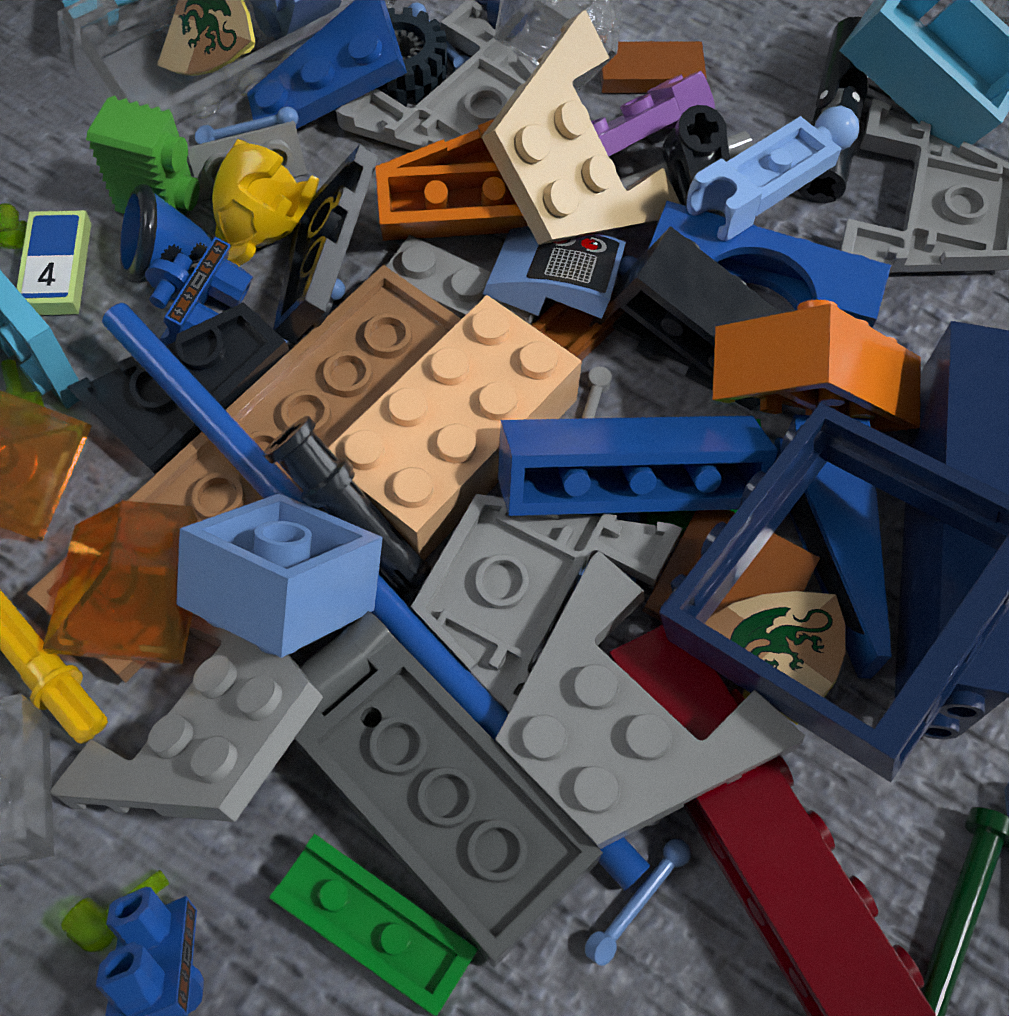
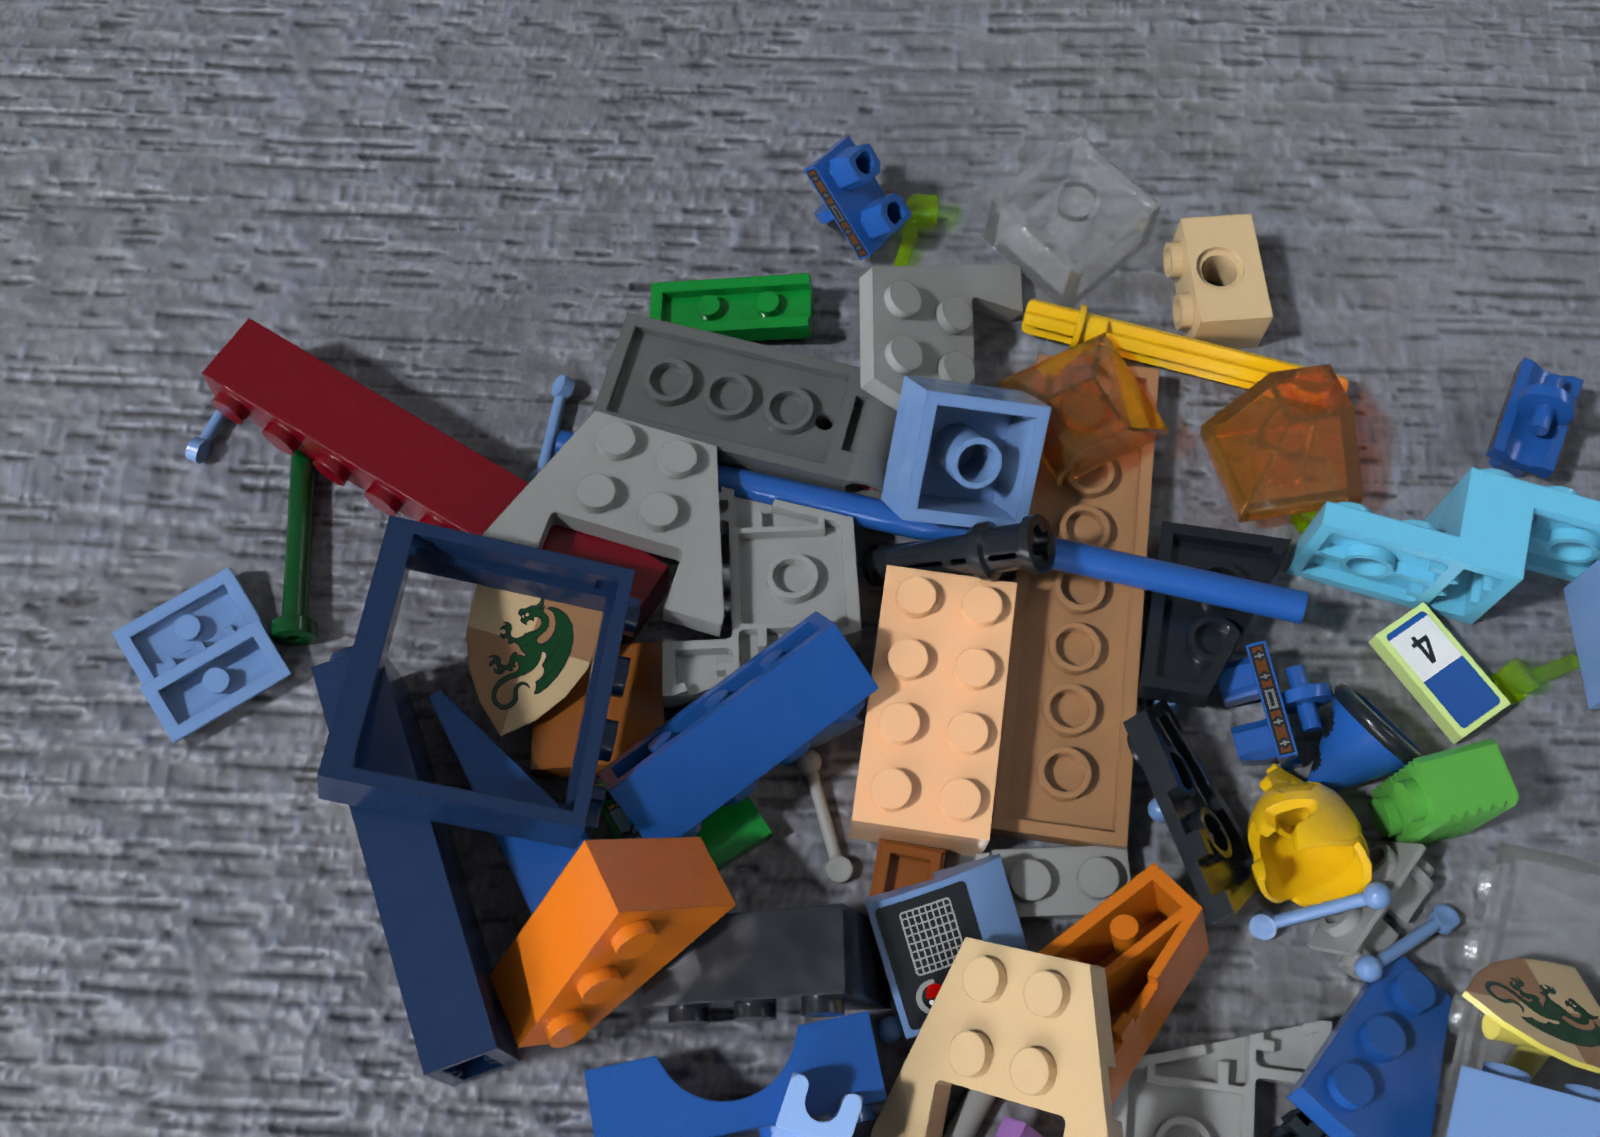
camera: 150 degrees right, 5 degrees up
none -> medium blue hinge [1249,882,1392,940]

